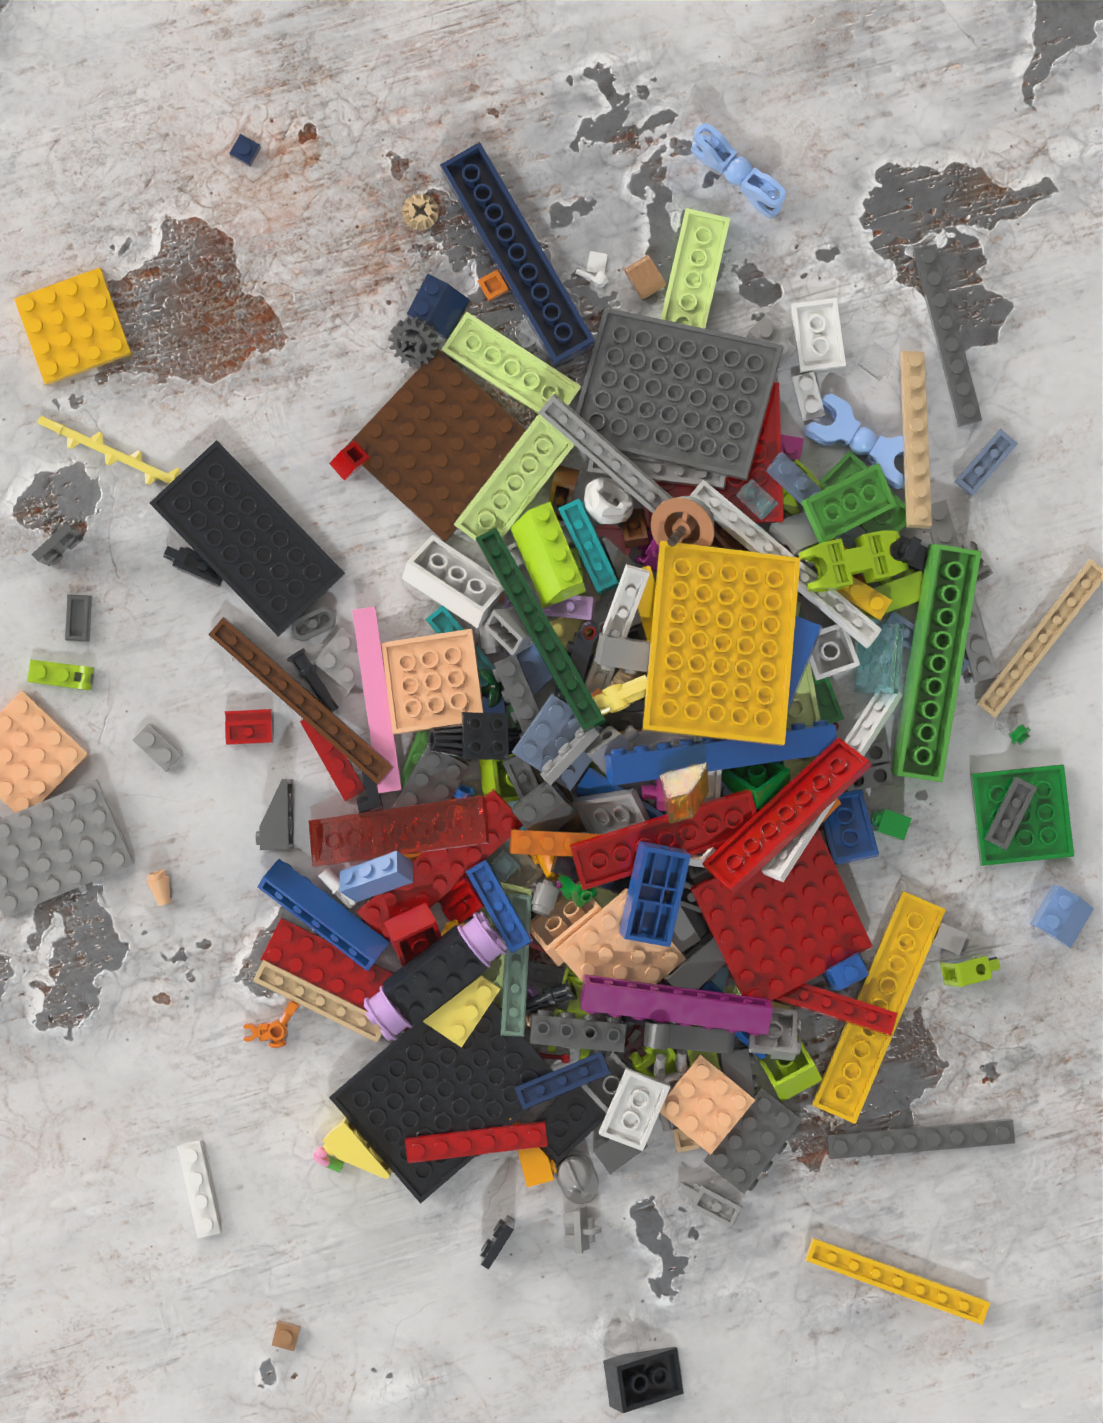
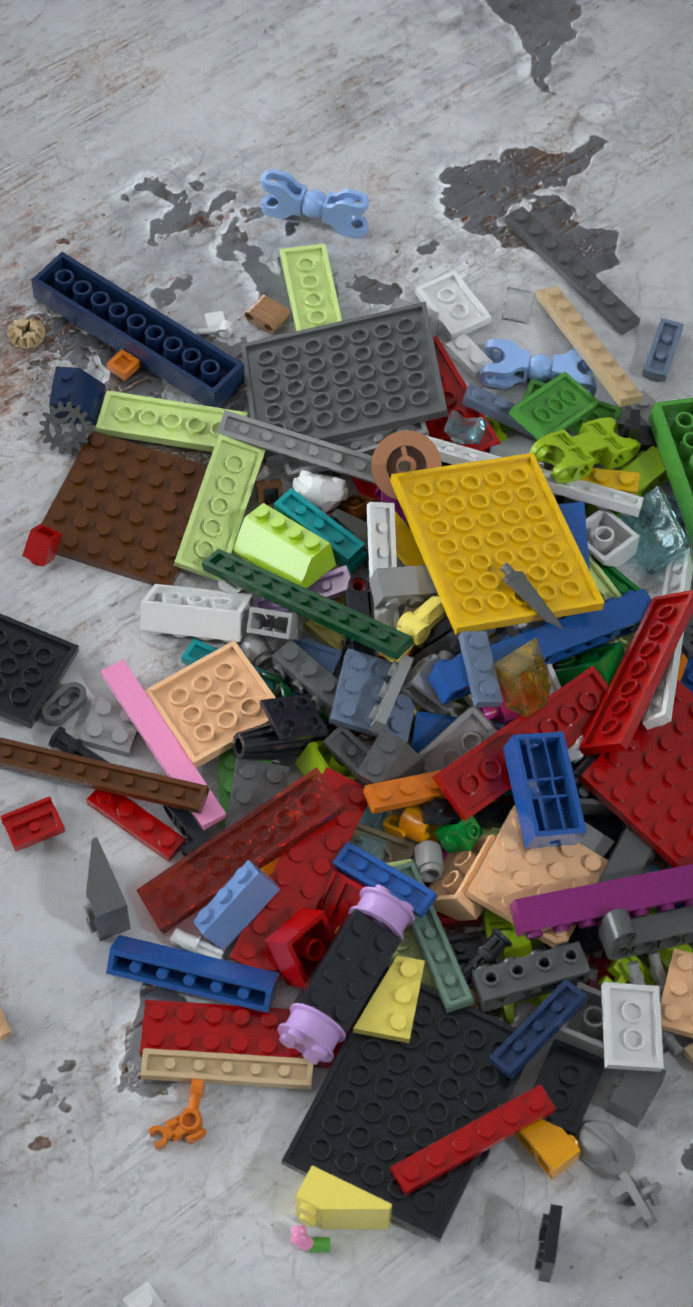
camera: 30 degrees left, 30 degrees down
none -> sand blue plate [458,631,503,707]
none -> dark grey bar [500,563,563,629]

